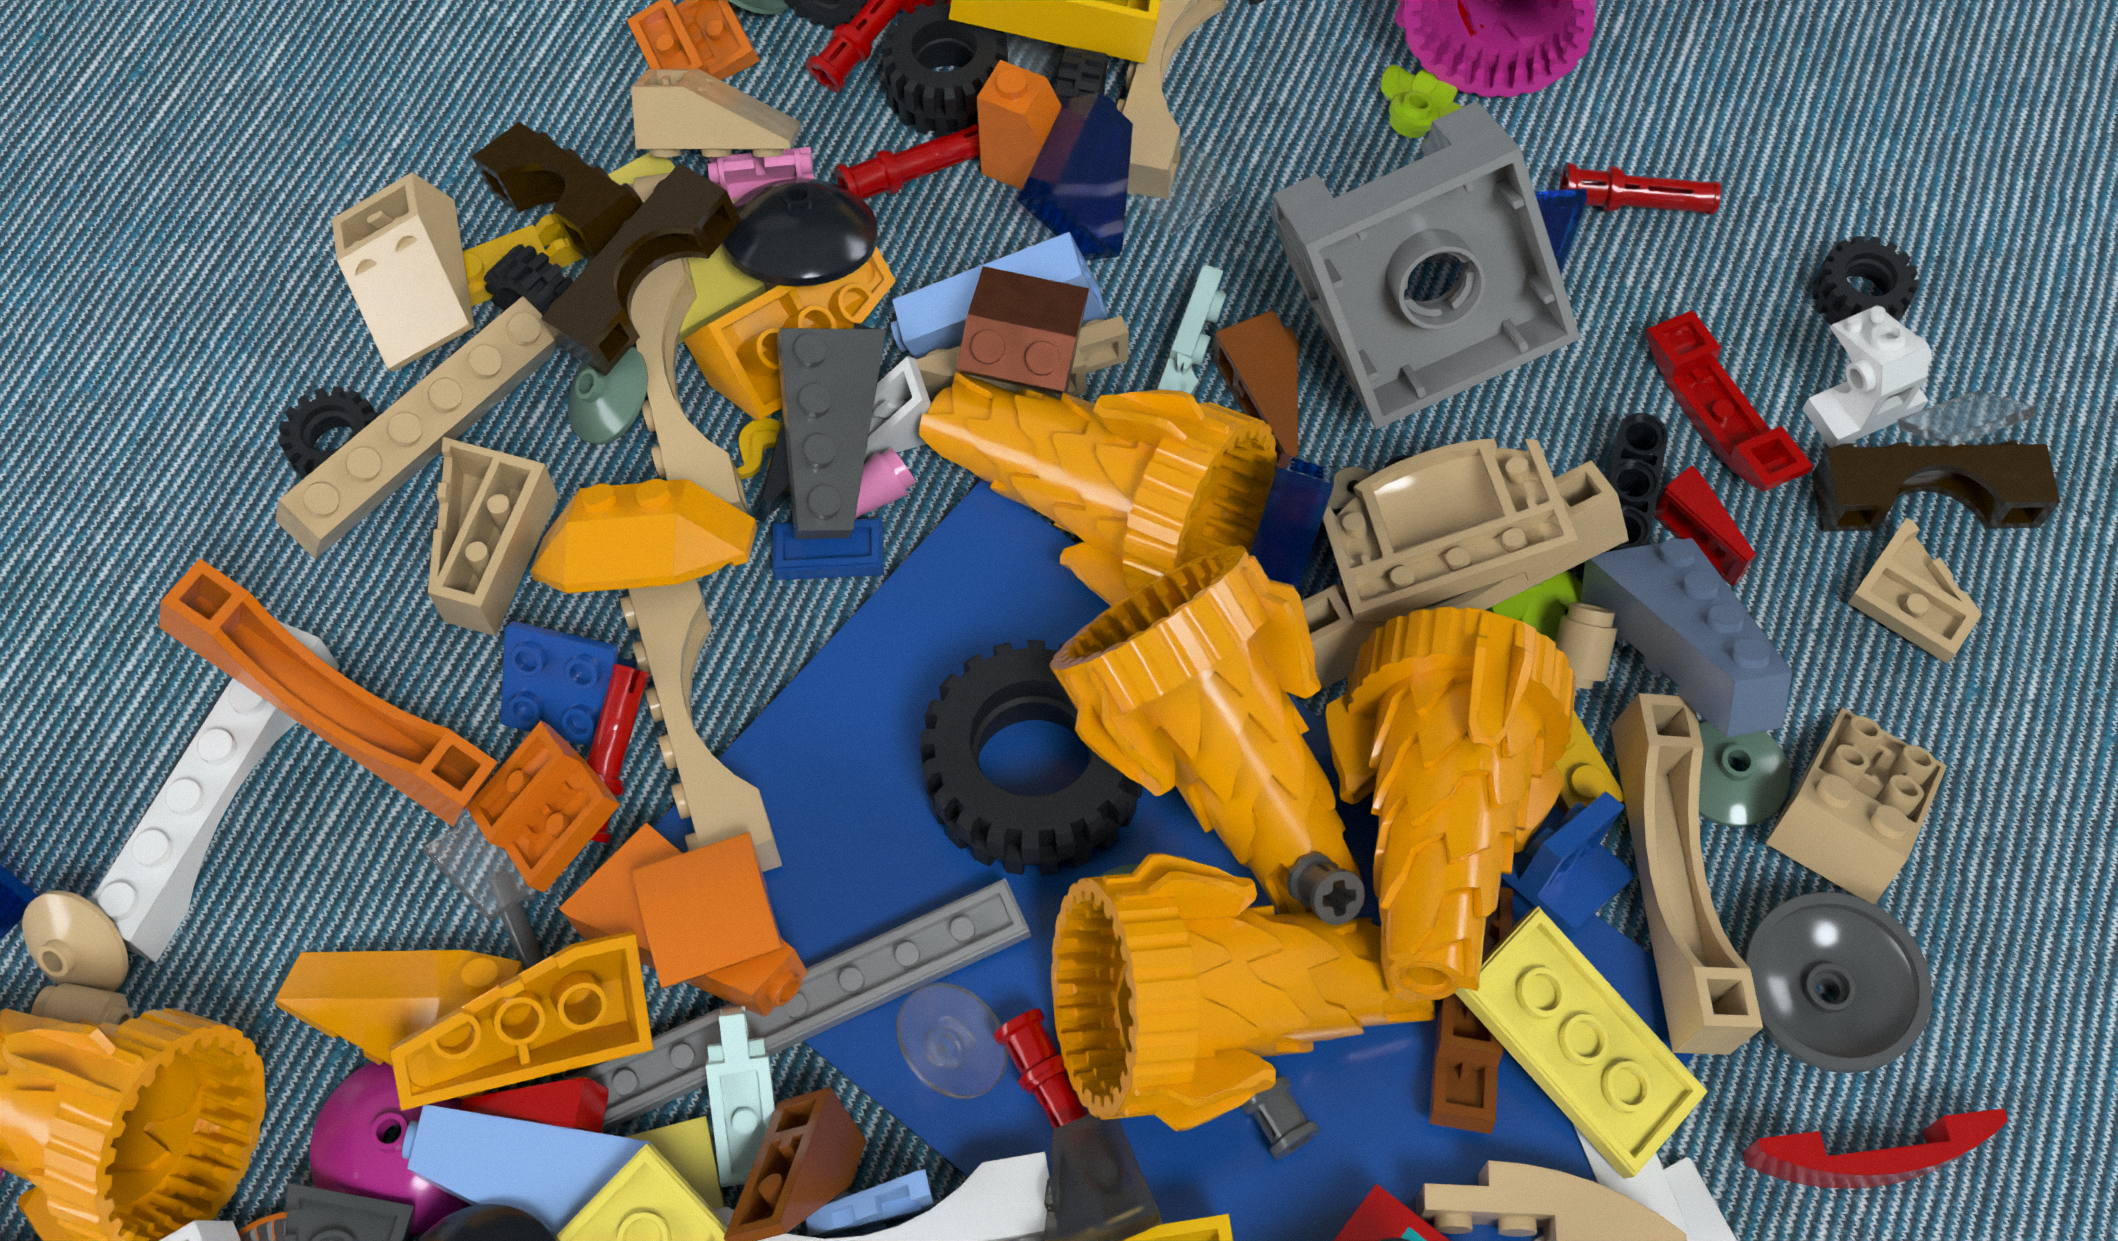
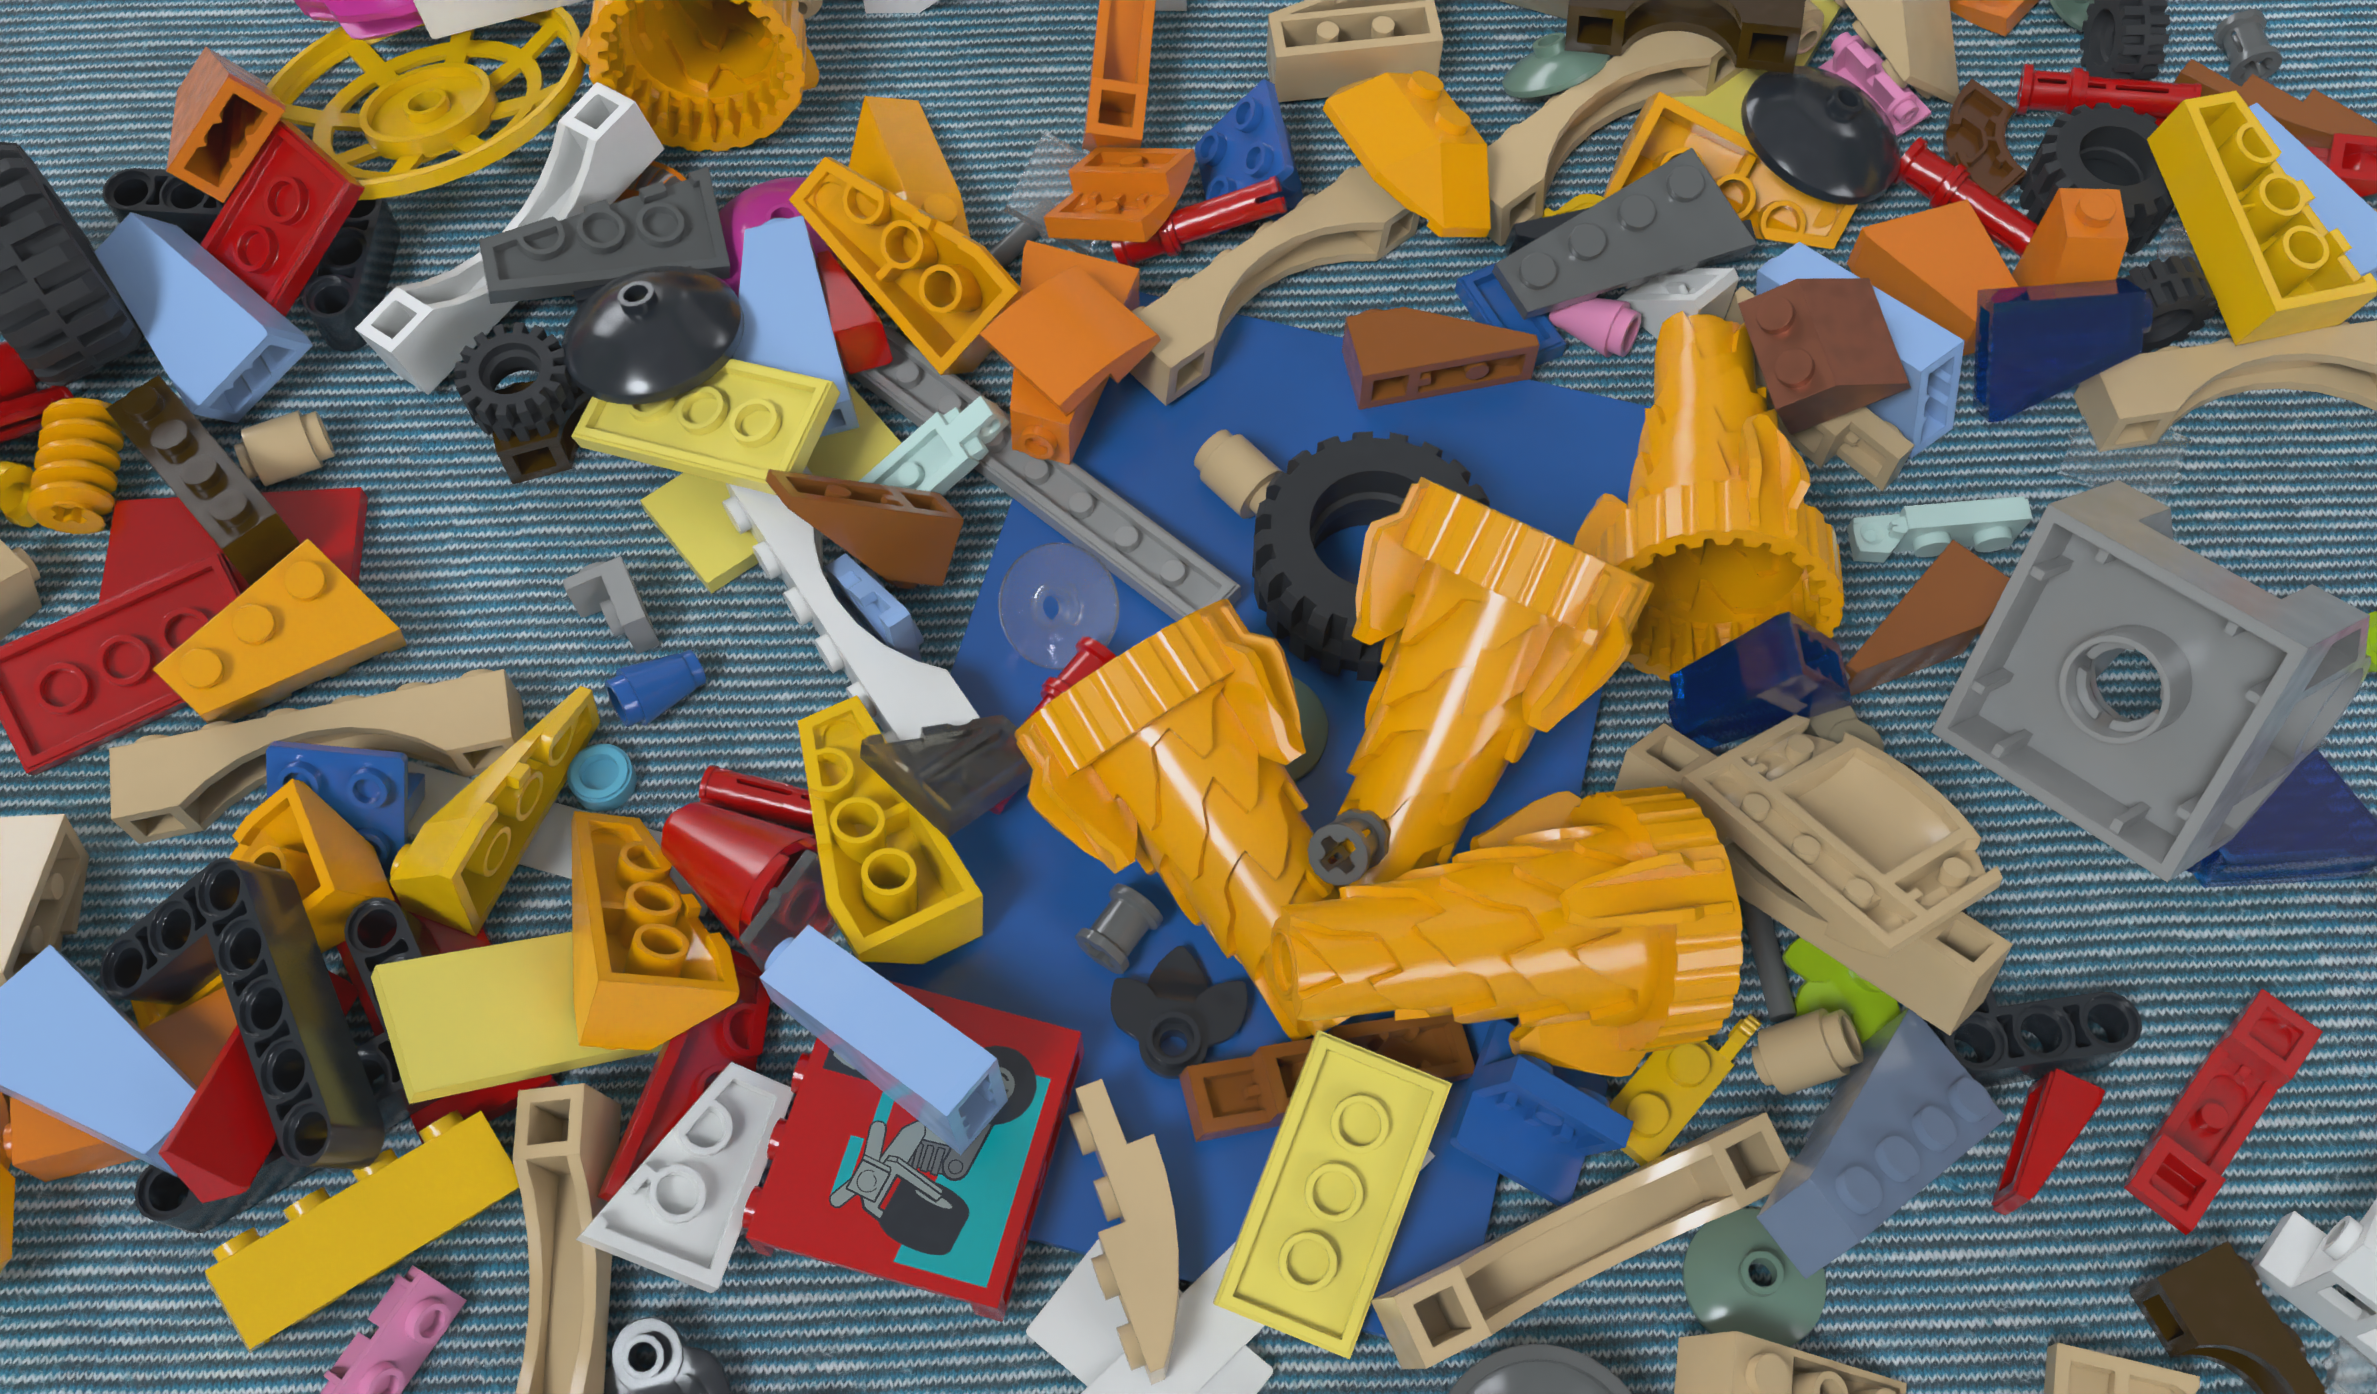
camera: 65 degrees right, 0 degrees up
none -> black plate [1110,946,1248,1079]
none -> tan brick [1194,429,1282,519]
none -> dark orange slope [1342,307,1540,410]
none -> orange slope [1847,199,2031,356]
none -> reddish brown tile [1943,79,2026,201]

